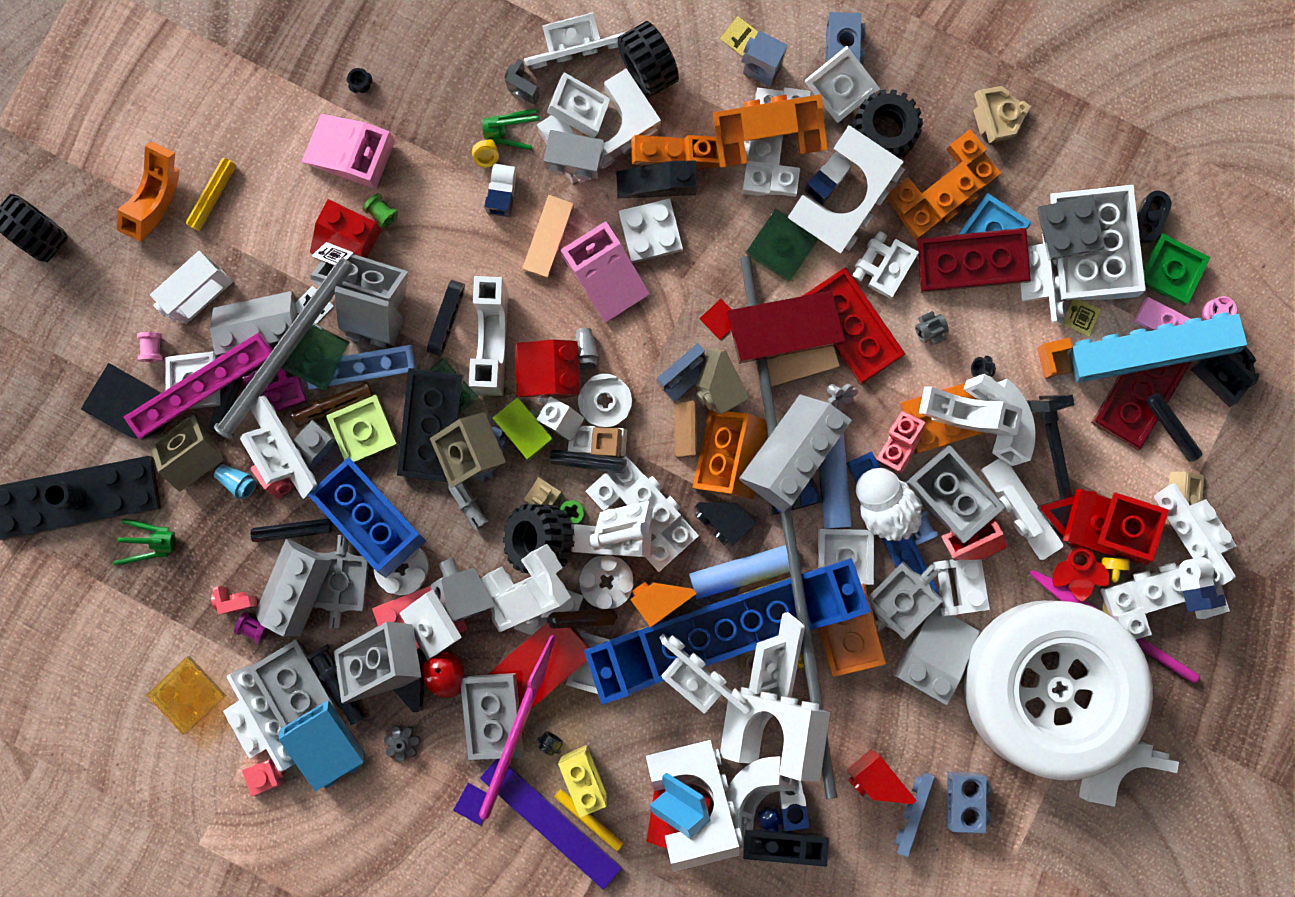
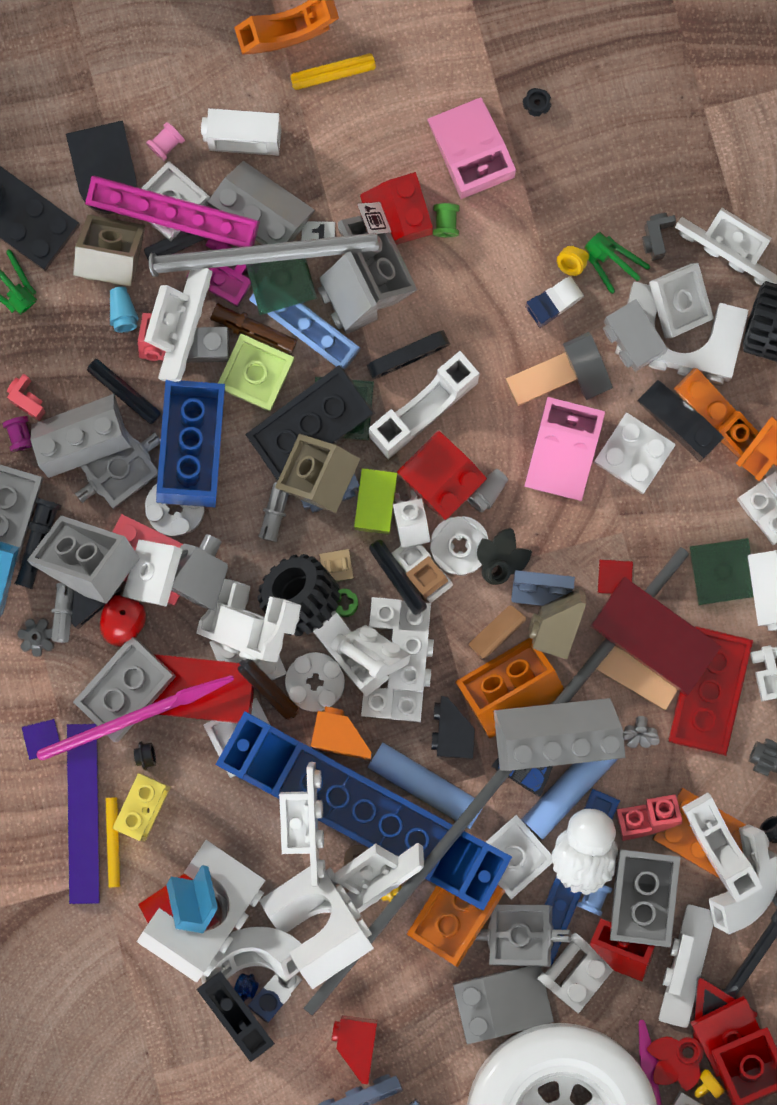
camera: 50 degrees right, 0 degrees up
none -> light grey axle [51,583,74,643]
none -> pearl dark grey plate [477,528,532,585]
none -> dark grey slope [563,332,613,400]

